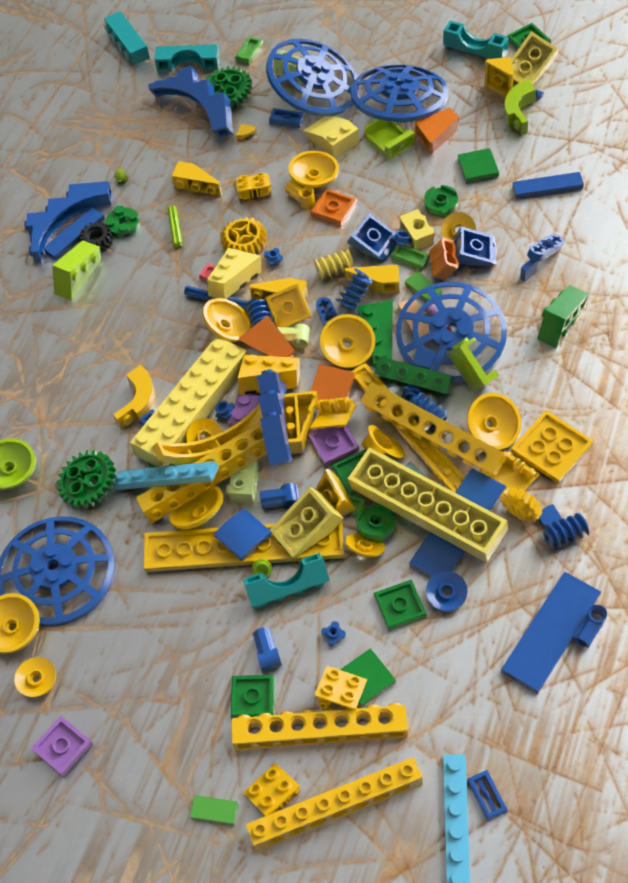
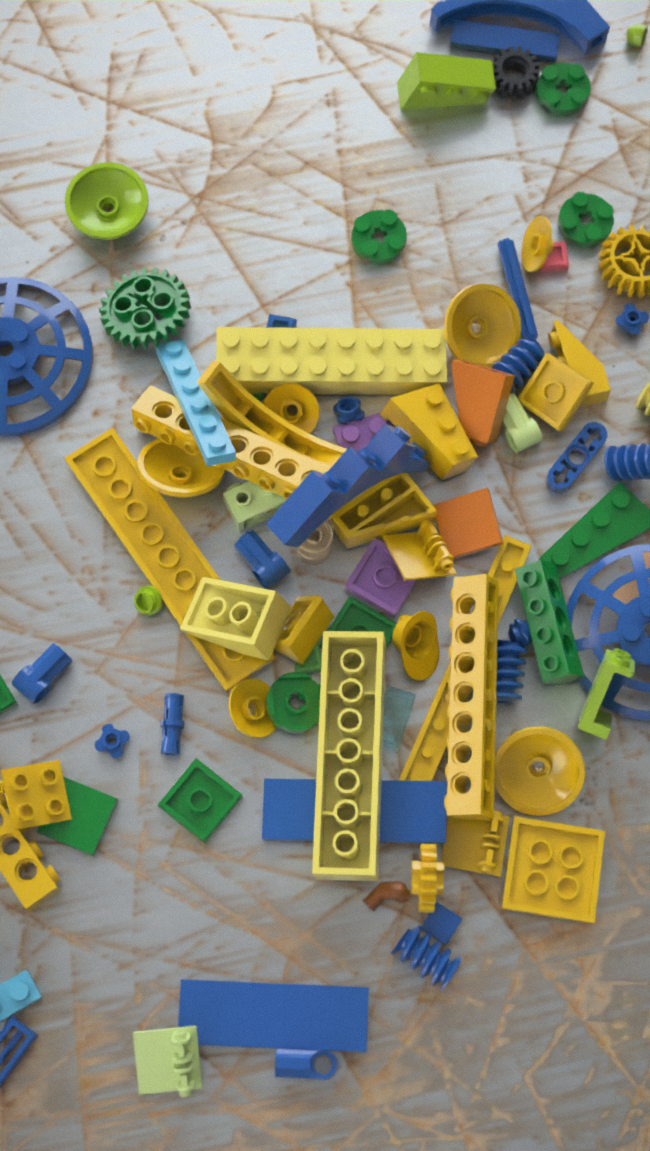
camera: 50 degrees right, 15 degrees up
yellow arch [113,365,155,429] -> none
lime axle [167,205,183,248] -> none
light yellow wedge [207,248,261,299] -> none
blue slope [213,508,272,560] -> none
teal arch [243,553,330,608] -> none
yellow dish [320,314,375,368] -> none
blue tile [412,346,436,370] -> none
blue dish [426,571,468,611] -> none
none -> yellowish green hinge [133,1026,203,1097]
none -> blue pin [160,693,184,756]
none -> tan wheel [295,520,333,565]
none -> green plate [351,210,407,265]
none -> dark orange arm [363,881,410,912]
none -> yellow dish [521,216,554,272]
none -> green plate [558,191,614,248]

